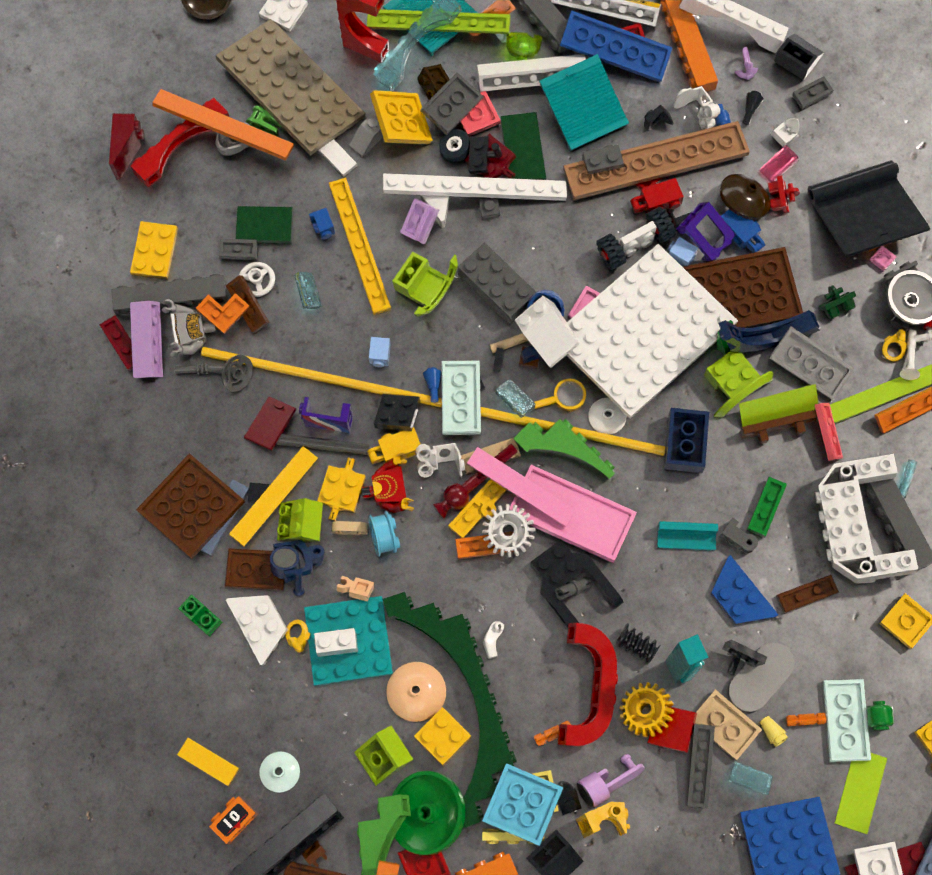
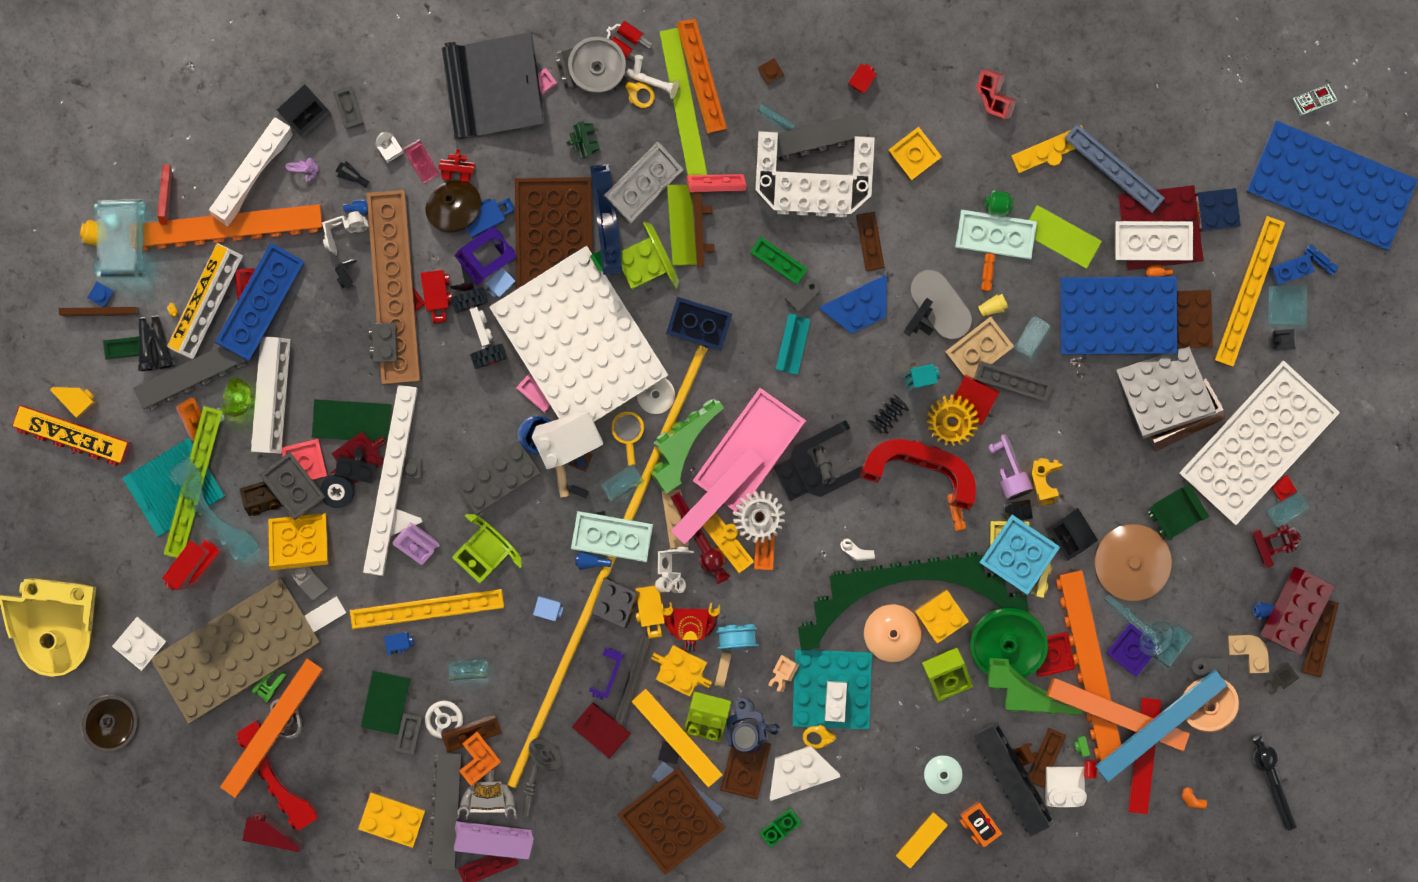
camera: 80 degrees left, 15 degrees up
teal door [539,54,629,151] -> none

